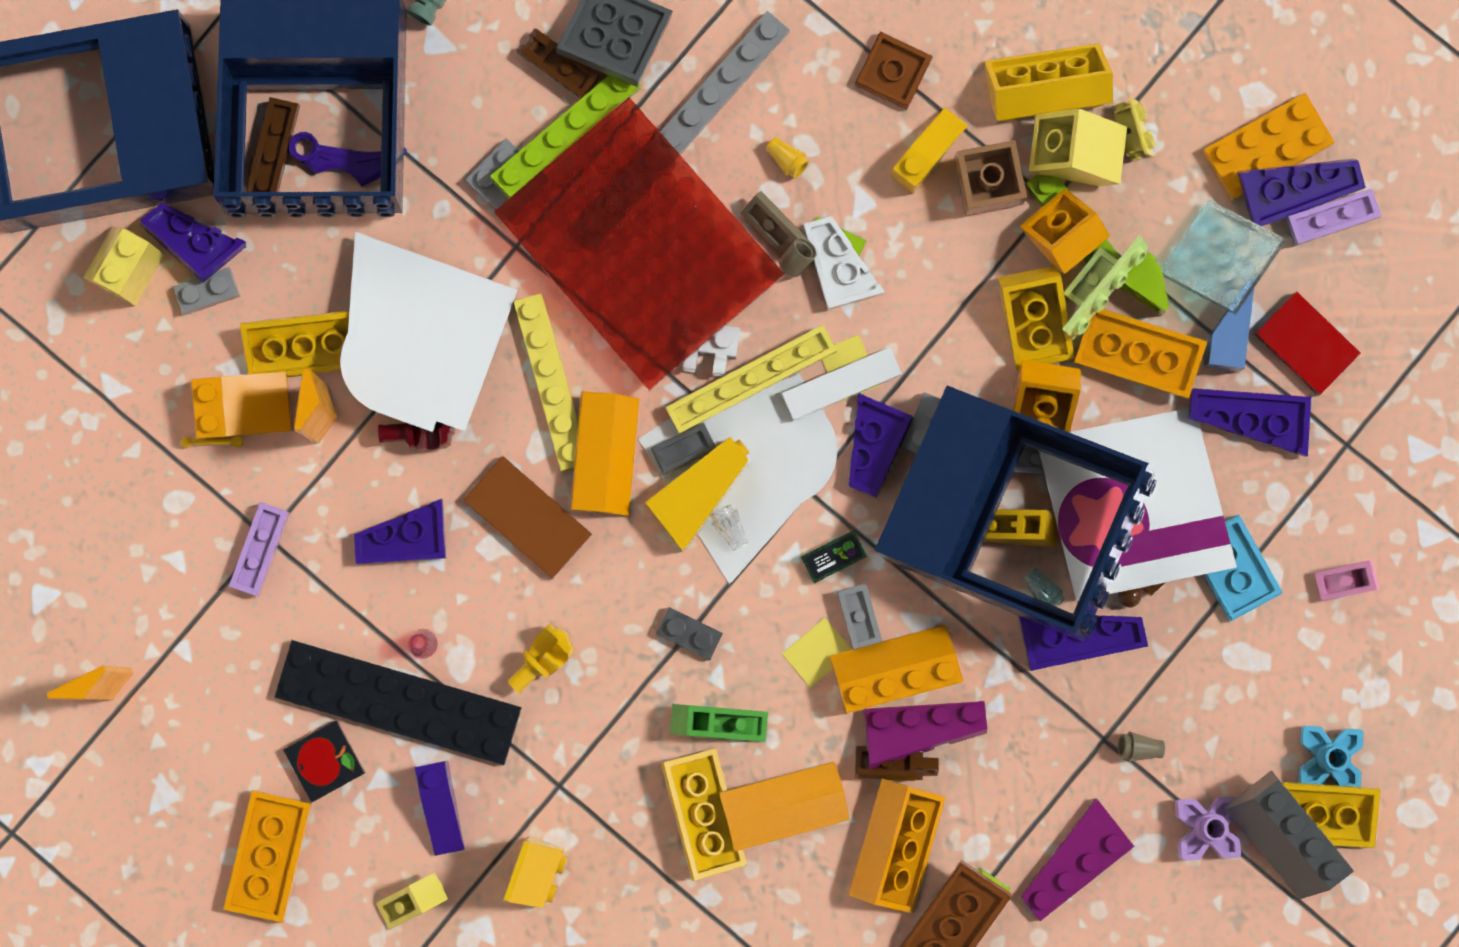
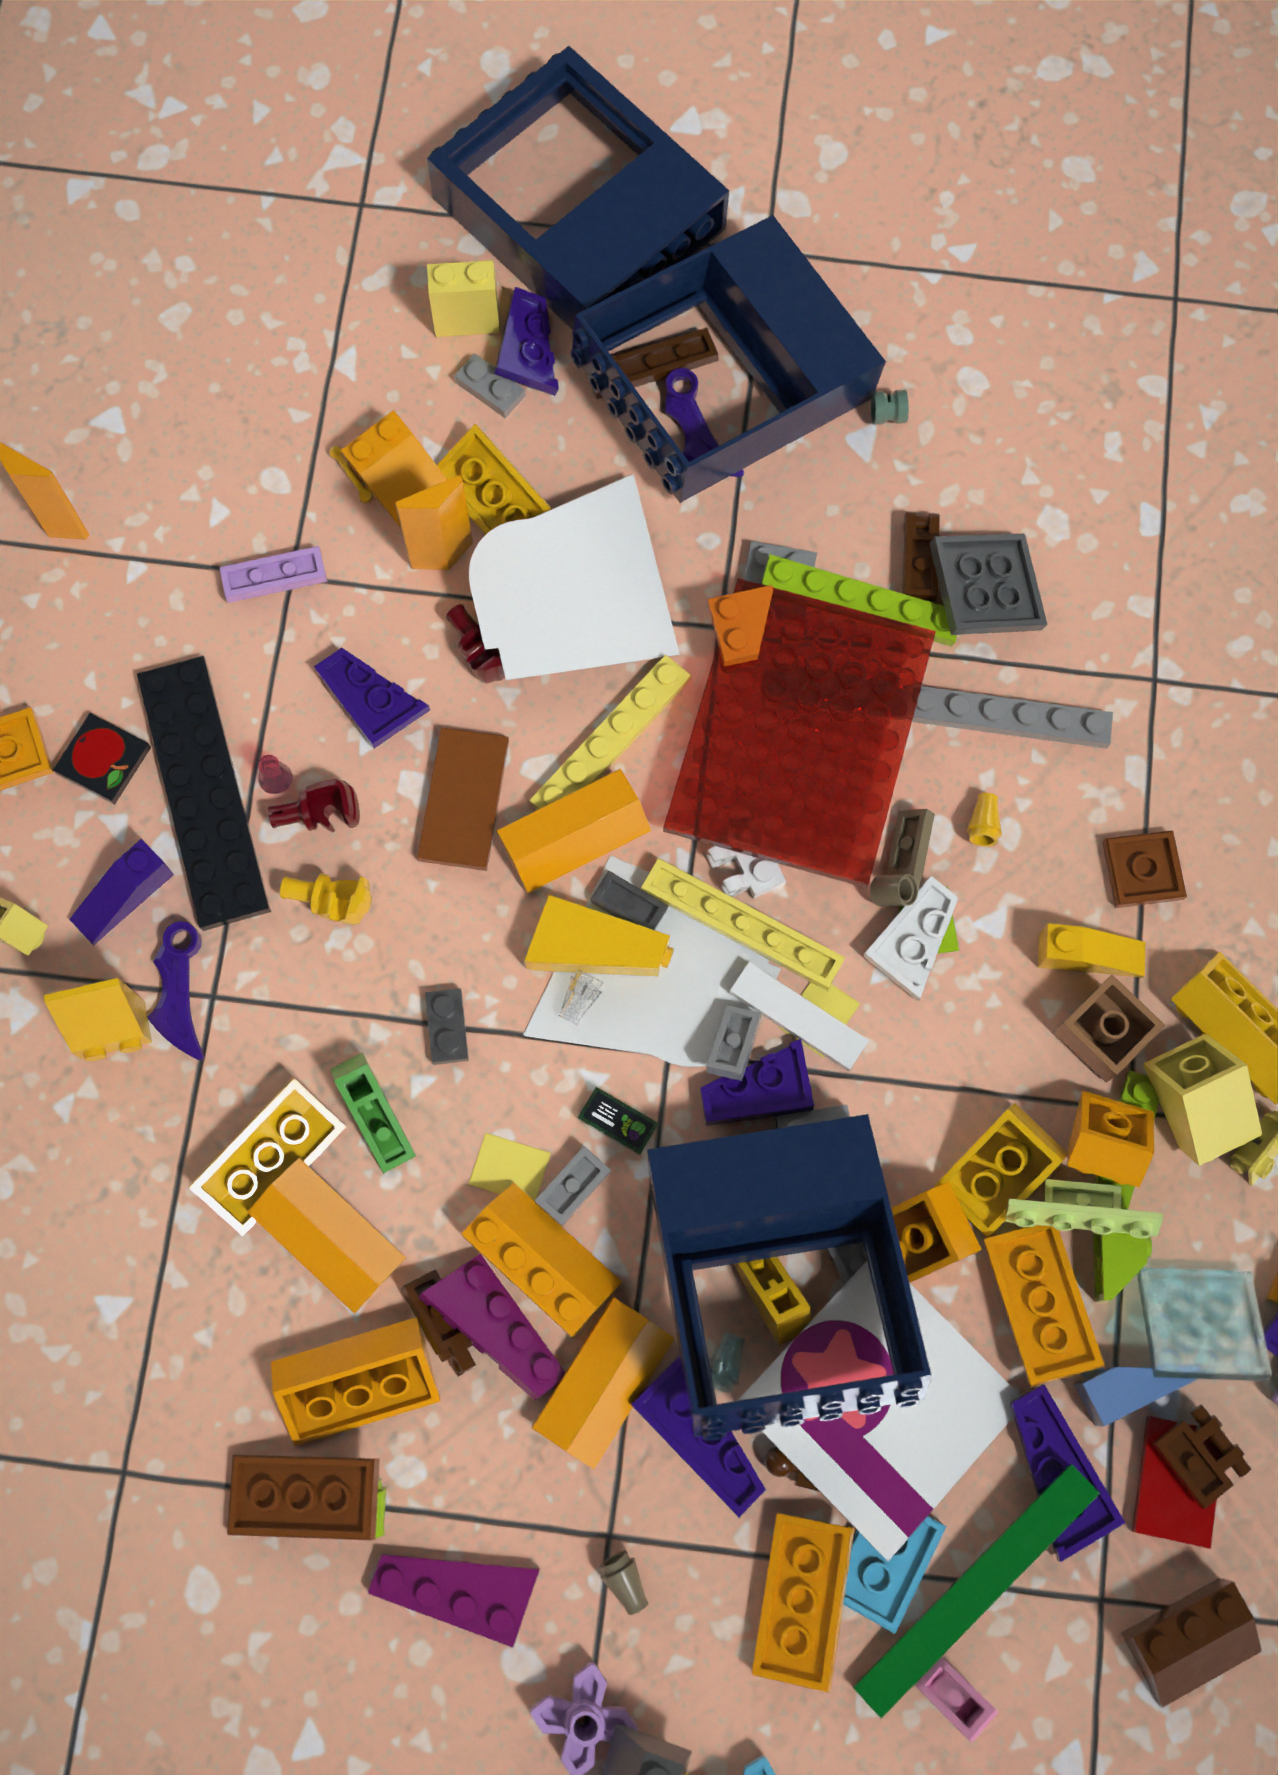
camera: 55 degrees right, 10 degrees down
none -> dark purple piece [147,921,205,1061]
none -> dark red piece [268,779,360,832]
none -> light orange slope [531,1297,675,1469]
none -> light grey plate [706,1005,761,1081]
none -> orange wing [707,585,773,666]
none -> light orange plate [751,1513,855,1693]
none -> green tile [853,1464,1100,1719]
none -> reddish brown slope [1121,1578,1262,1708]
none -> reddish brown plate [1152,1404,1251,1509]

